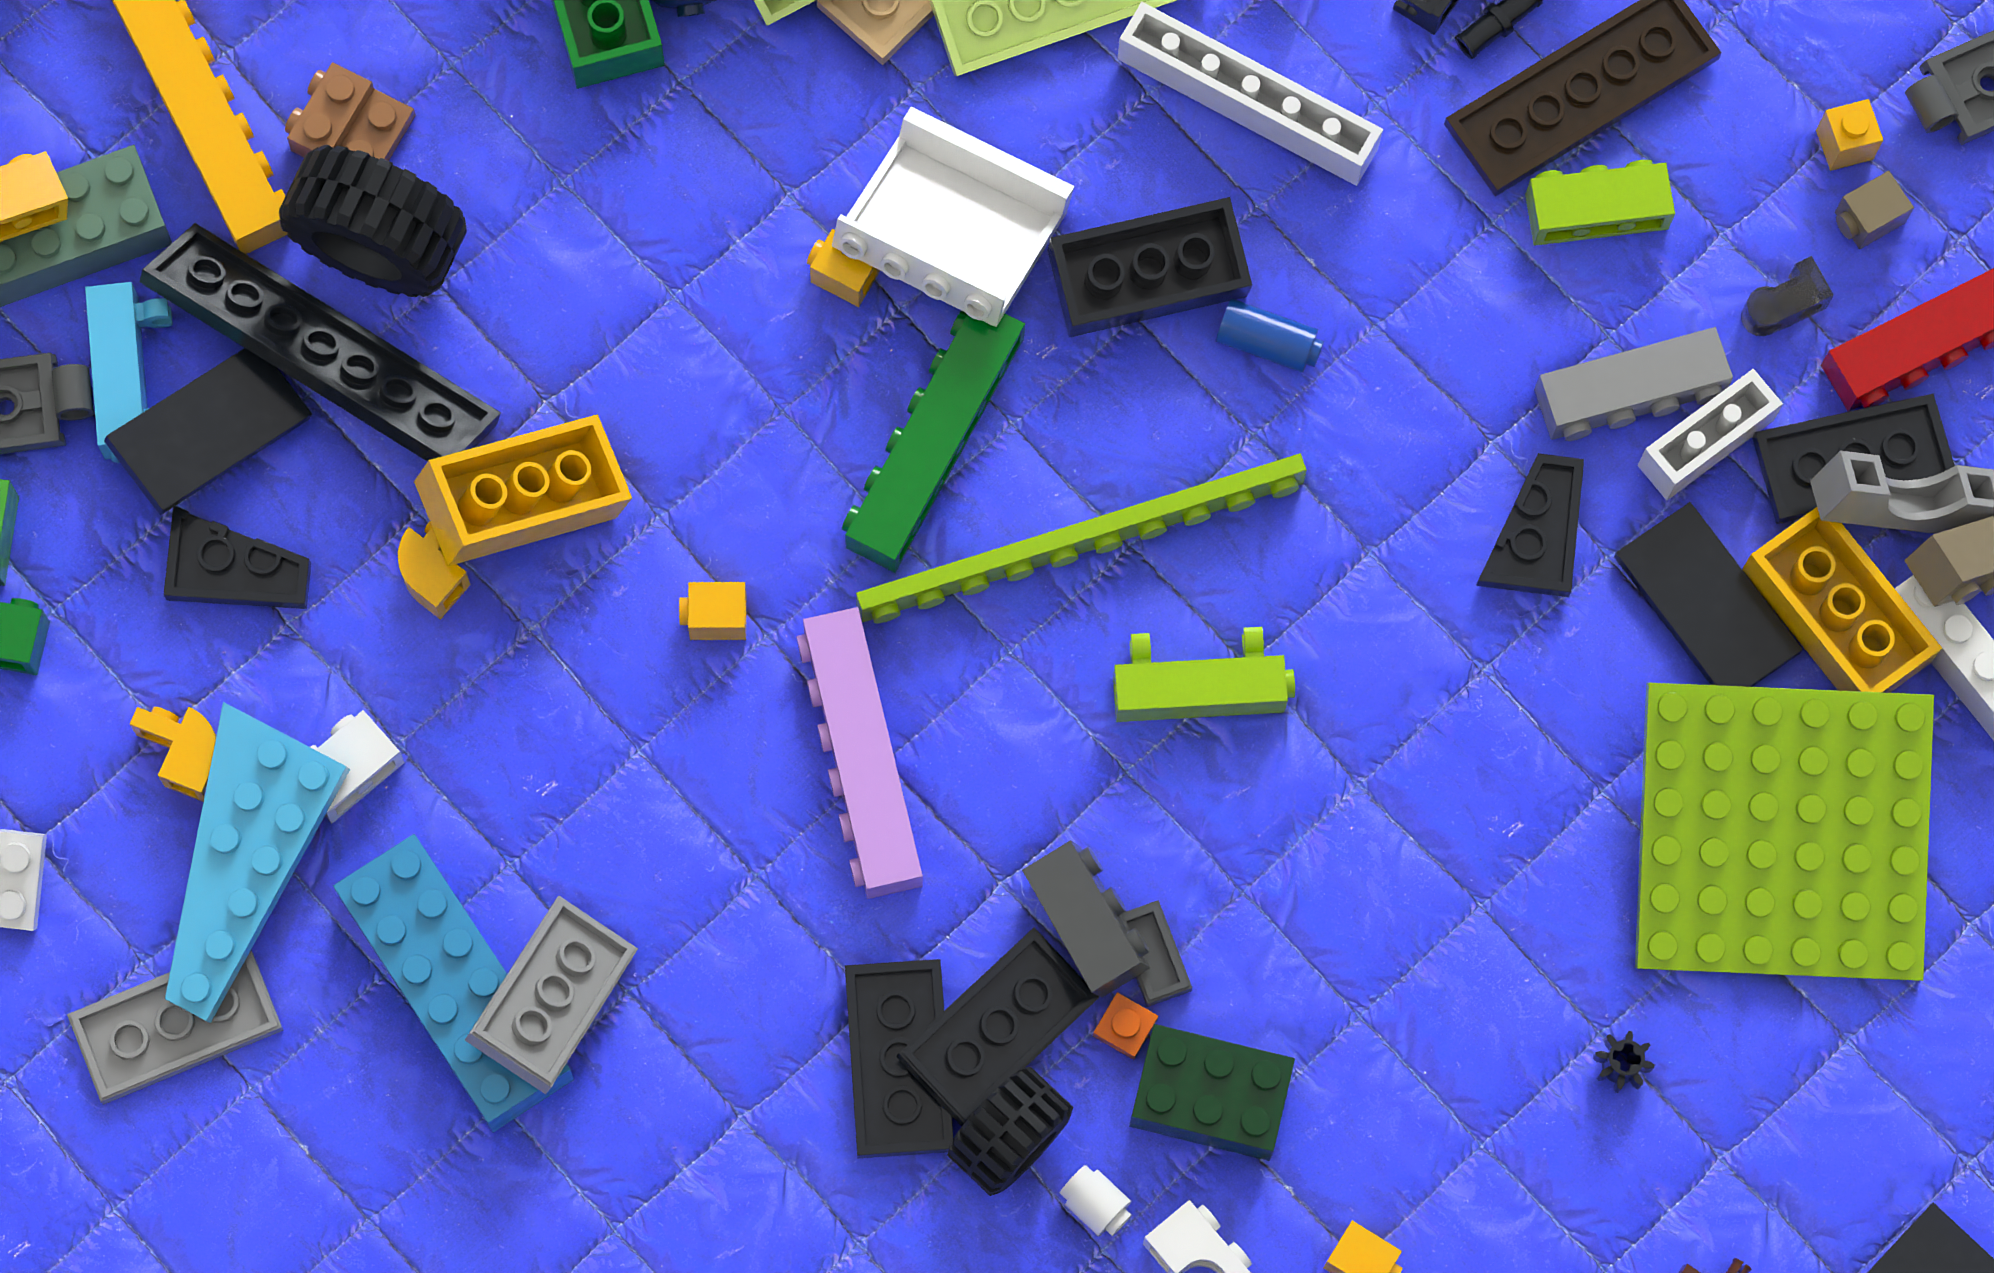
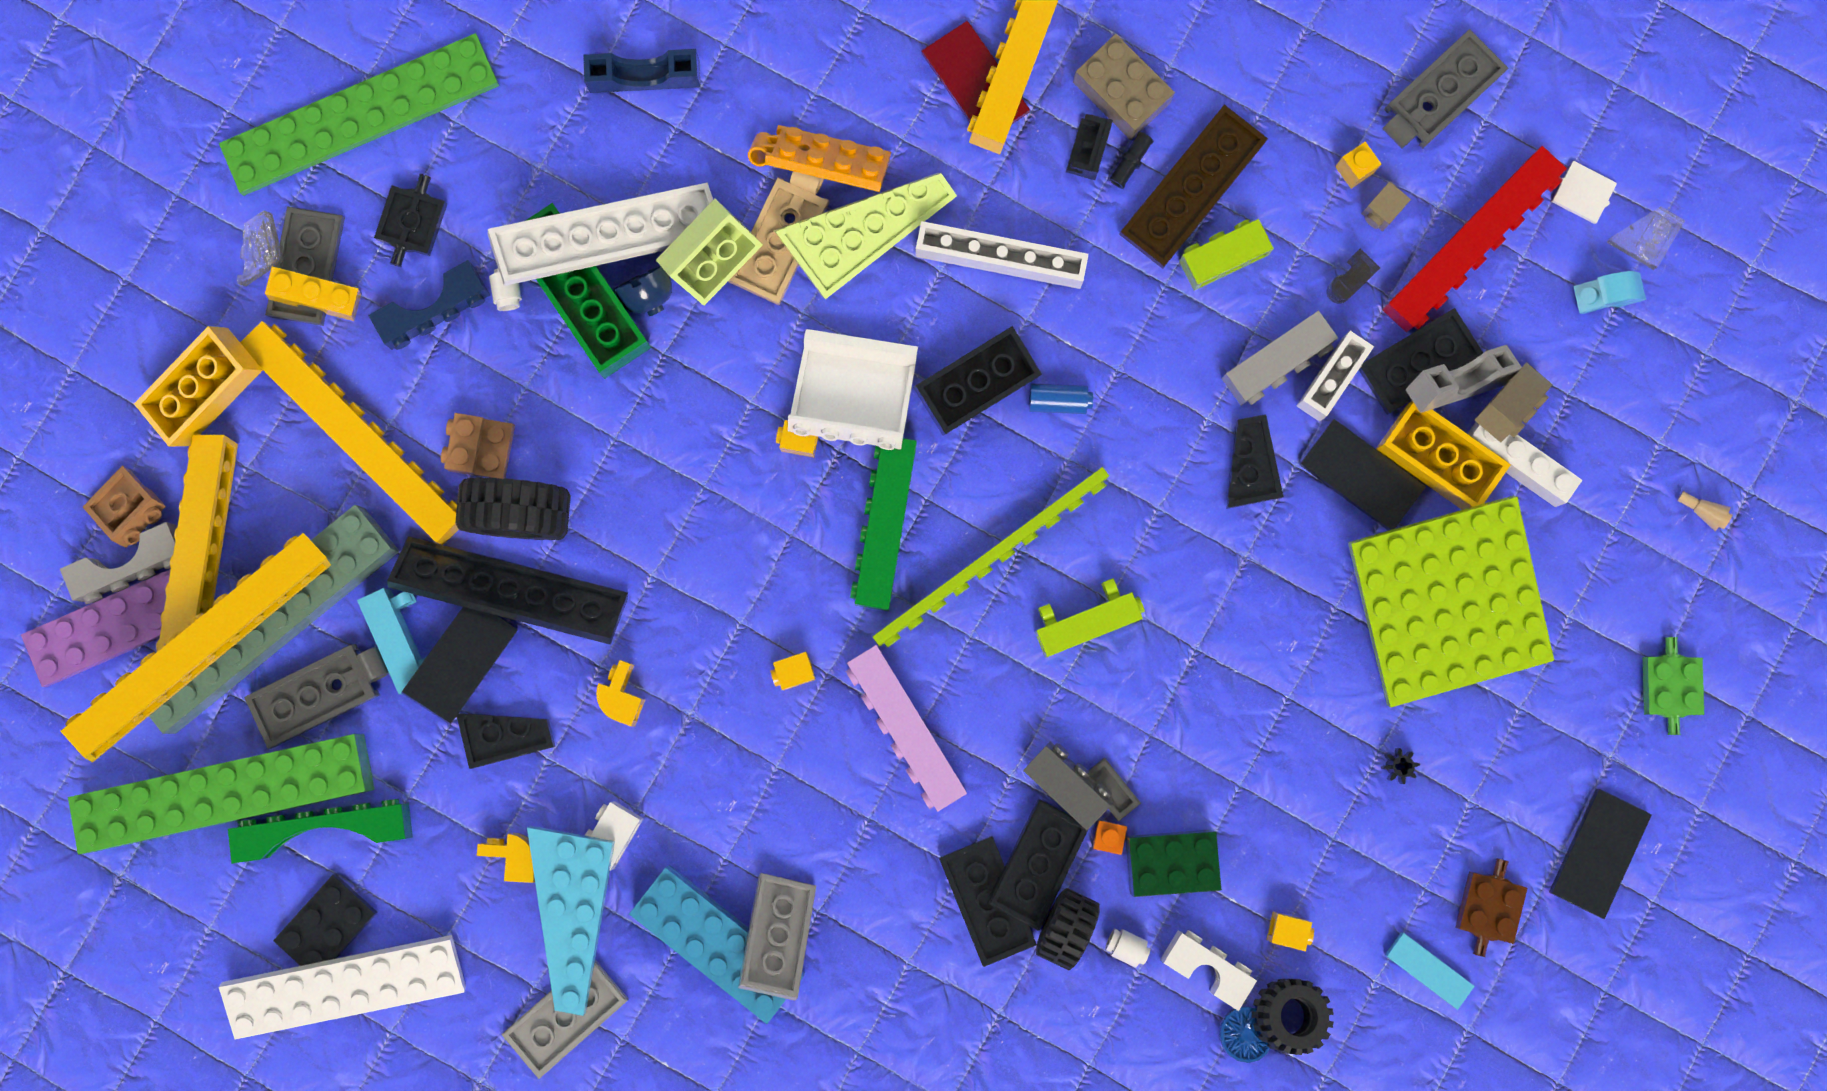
camera: 15 degrees left, 10 degrees up
yellow brick [414,414,632,566] -> none

